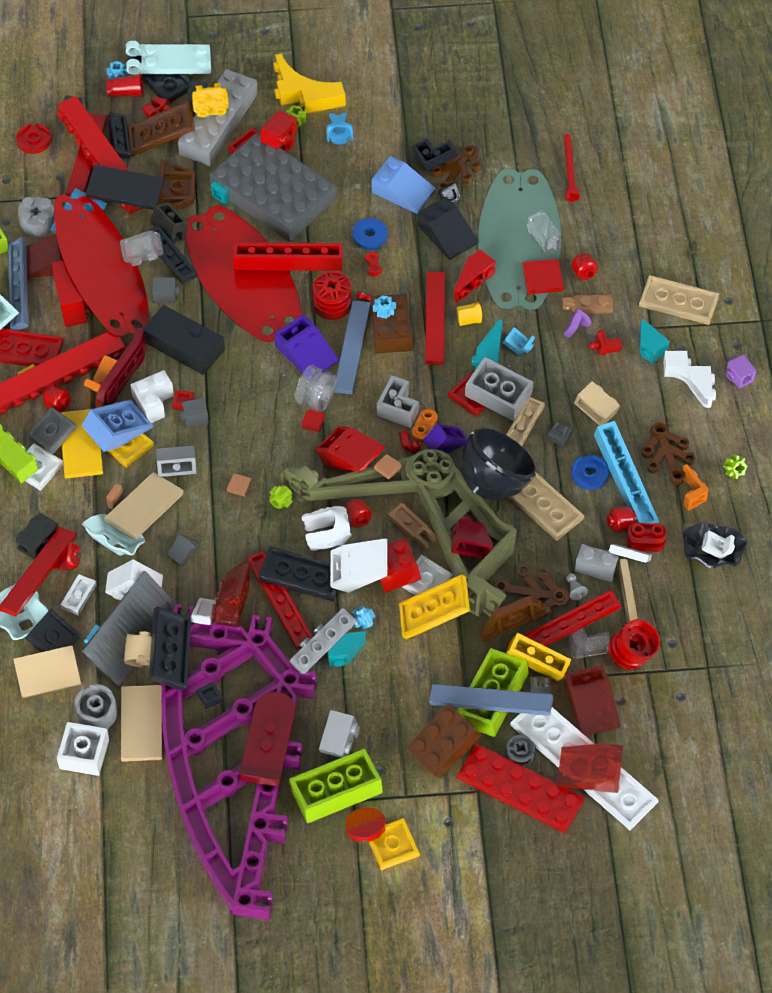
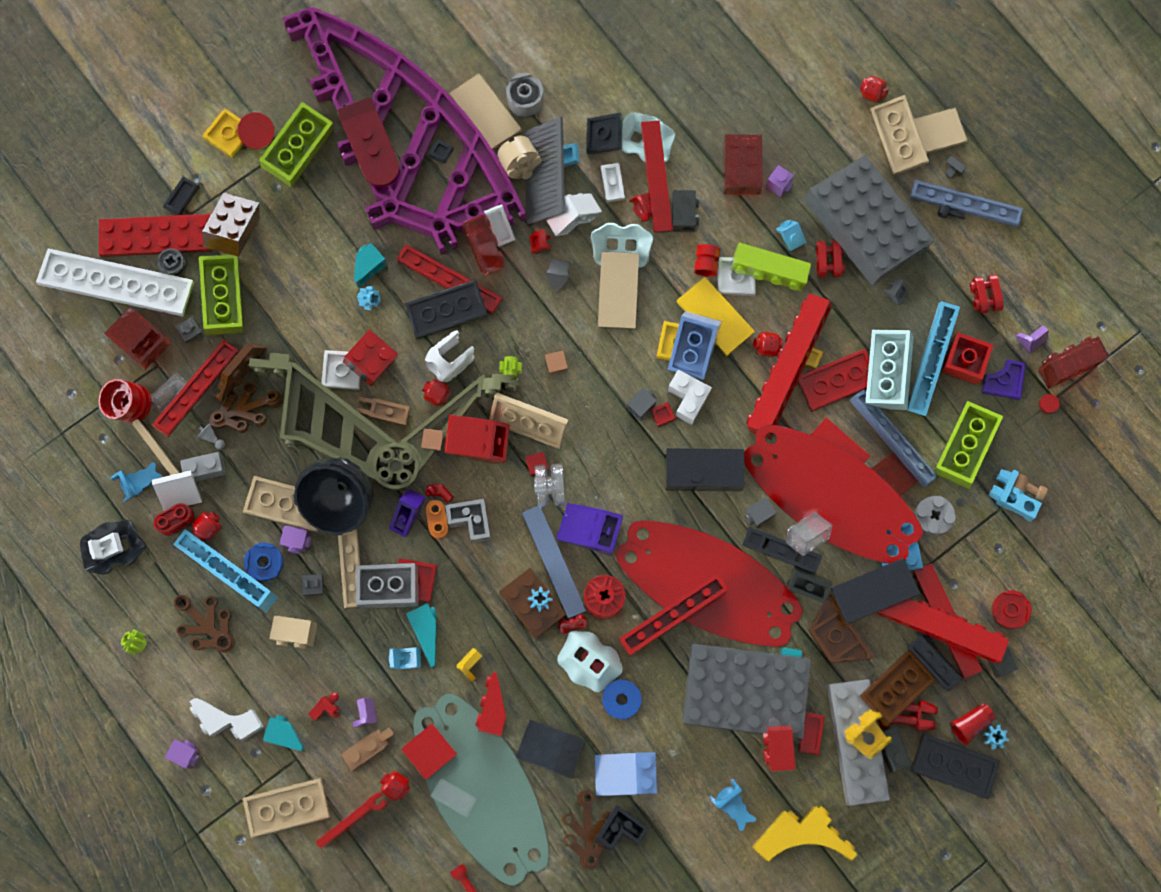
camera: 145 degrees right, 20 degrees up
tan tile [14,645,81,699] -> none
dark grey tile [27,407,78,455] -> none
white brick [57,722,109,776] -> none
orange bracket [84,356,117,393] -> none
dark red piece [96,328,146,408] -> none
nougat tile [106,484,124,510] -> none
light aqua hinge [126,41,211,75] -> none
black tile [149,606,191,691] -> none
light grey brick [156,446,197,477] -> none
lime gear [286,106,307,127] -> none
light grey bracket [290,608,356,675] -> none
light grey brick [319,710,360,758] -> none
white slope [330,539,387,593] -> none
yellow tile [399,574,470,640] -> none
red tile [425,272,445,364] -> none
sand blue tile [429,684,553,716] -> none
tile [438,183,461,203] -> none
dark red torso [451,516,493,559] -> none
yellow brick [506,633,571,682] -> none
clear red slope [557,743,623,793] -> none
orange bracket [683,464,709,511] -> none
none -> dark azure hair [111,462,163,502]
none -> black tile [163,176,200,215]
none -> medium lavender brick [280,525,312,554]
none -> red tile [315,792,389,849]
none -> tan tile [489,393,568,449]
none -> red tile [529,230,552,254]
none -> light aqua piece [557,631,623,692]
none -> red wheel [694,244,721,277]

